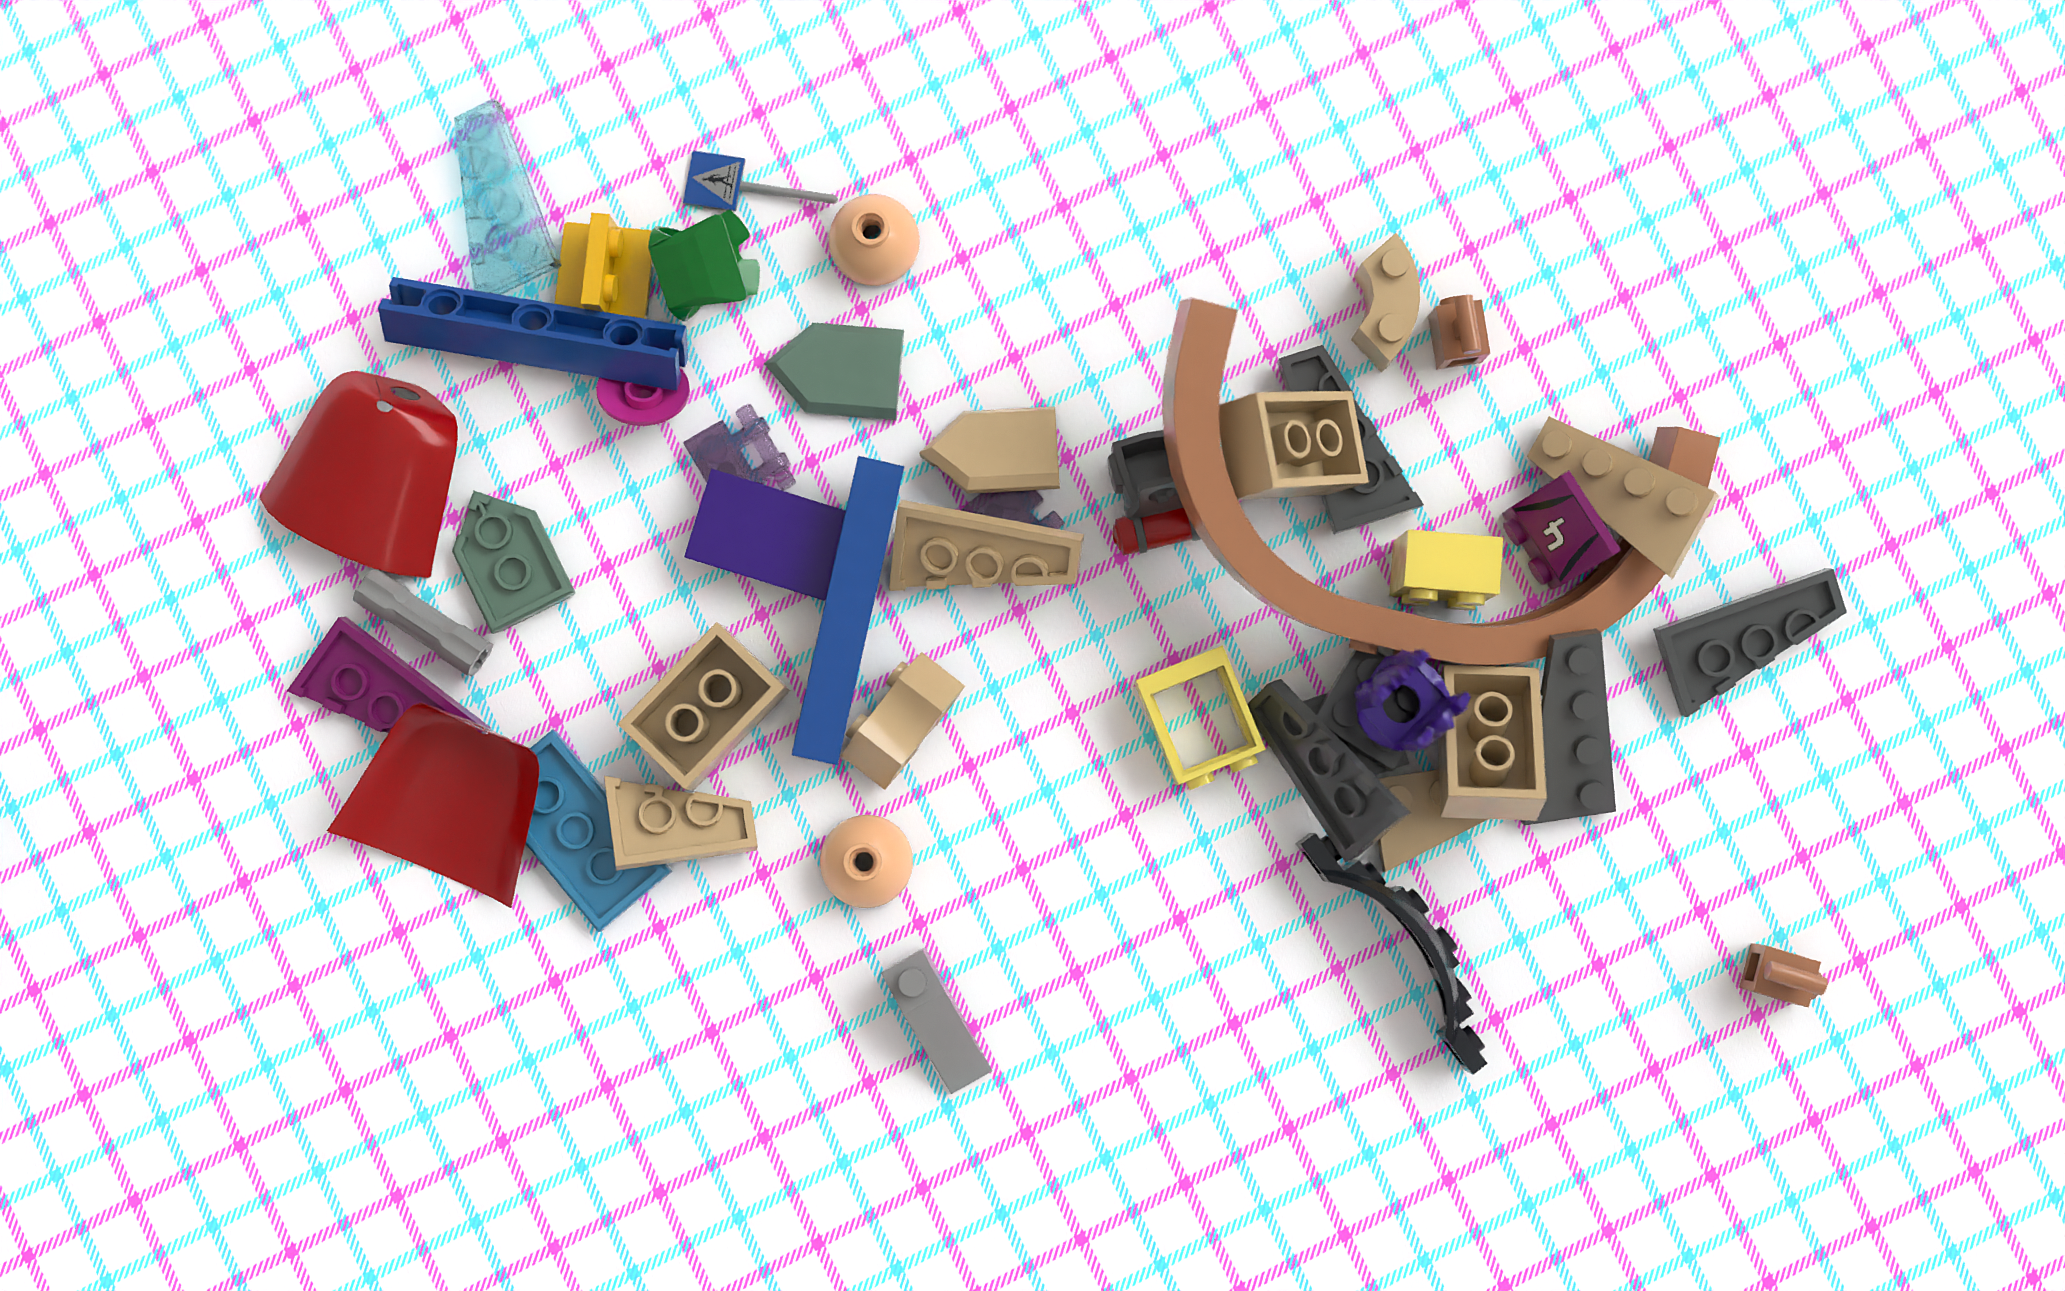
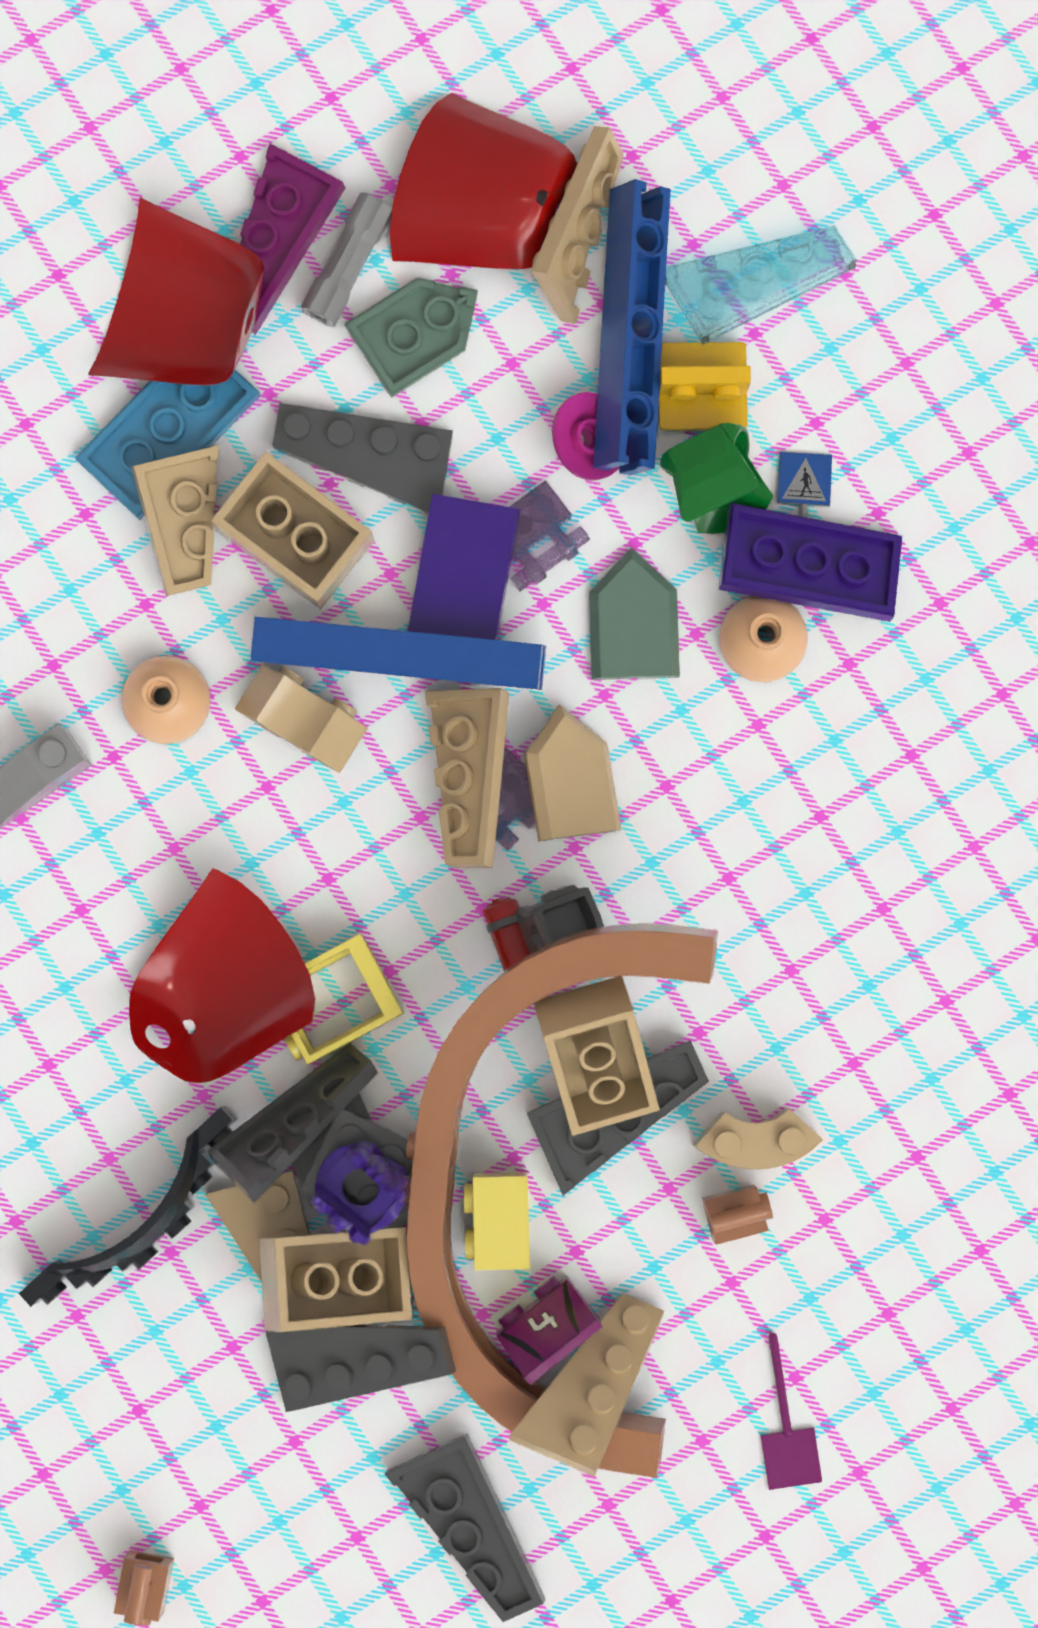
camera: 80 degrees right, 0 degrees up
none -> red piece [129,868,316,1083]
none -> dark grey wing [272,403,453,515]
none -> tan wing [531,126,624,324]
none -> dark purple tile [718,503,903,622]
none -> magenta piece [760,1333,823,1490]

